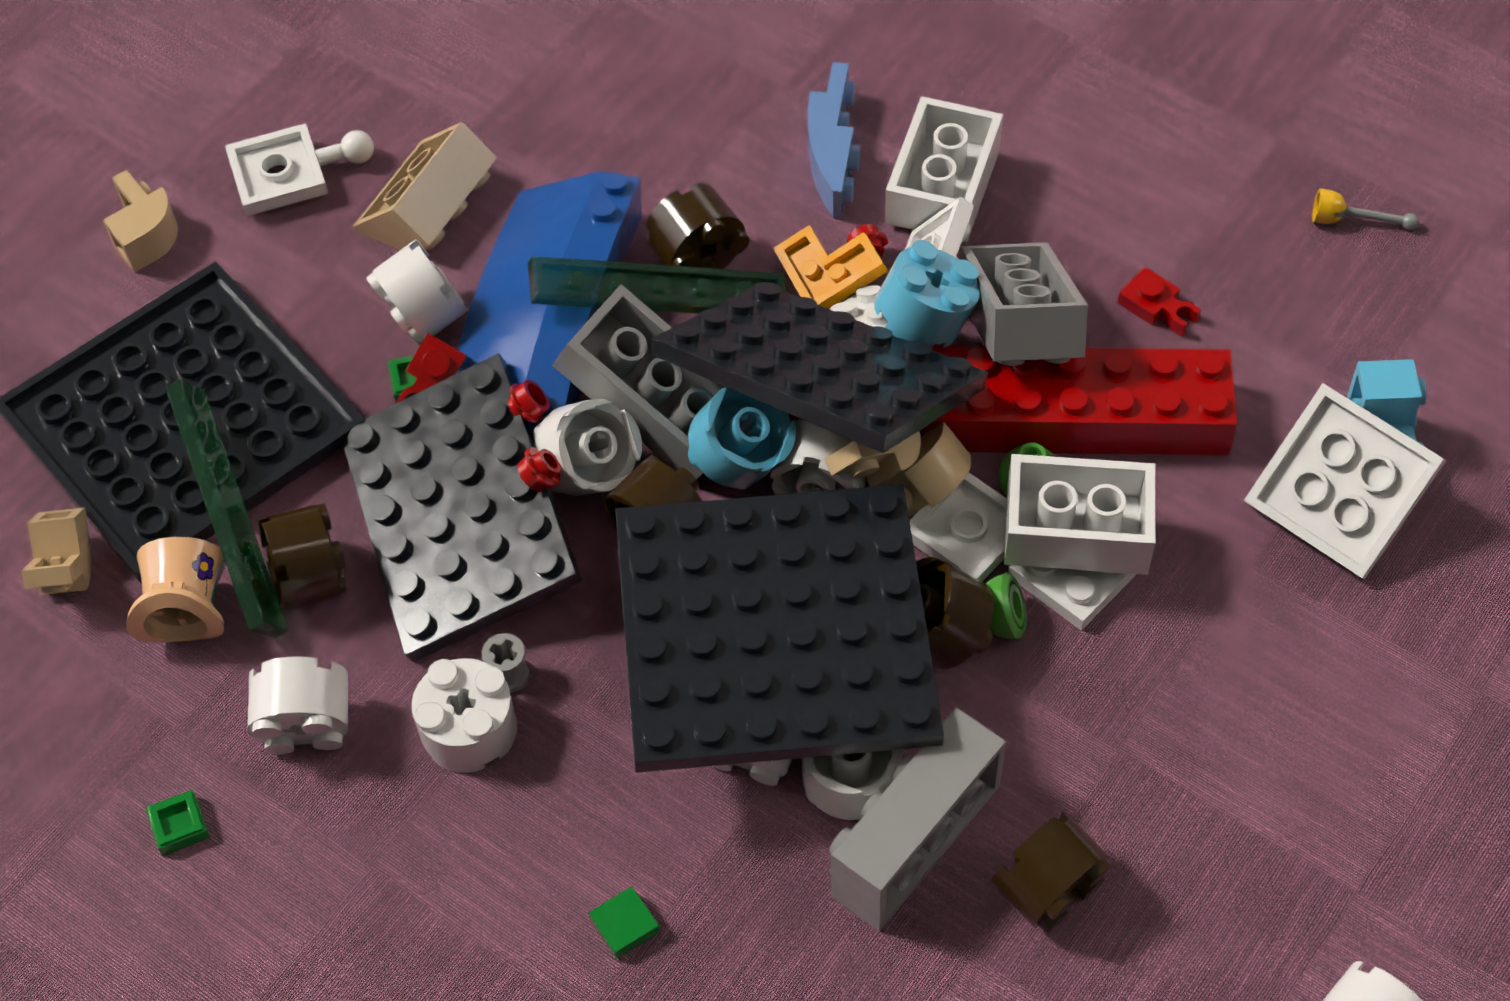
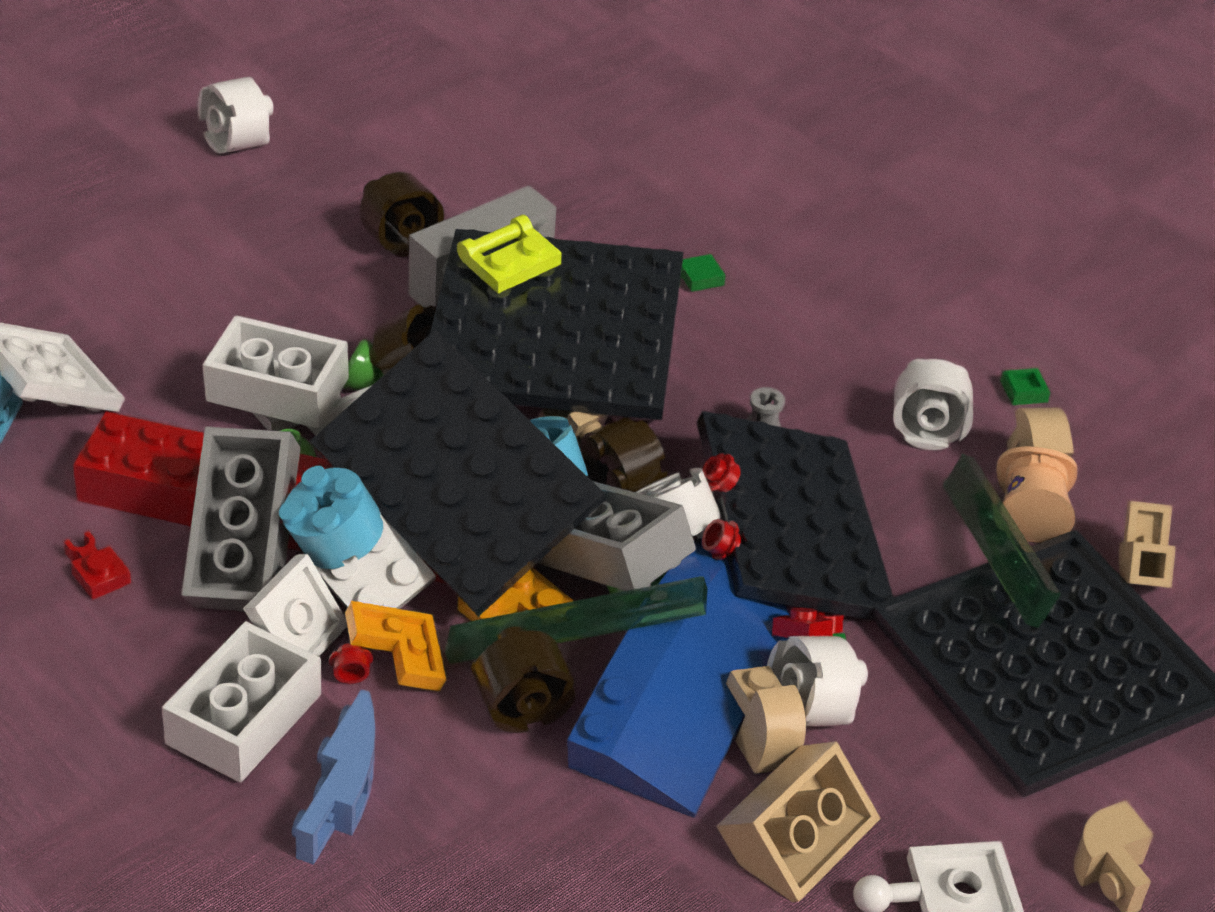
camera: 175 degrees left, 15 degrees down
dark brown brick [258,503,347,610] -> none
white brick [412,658,517,773] -> none
none -> neon yellow plate [457,214,561,294]
none -> tan brick [726,666,806,774]
none -> tan brick [1006,407,1074,457]

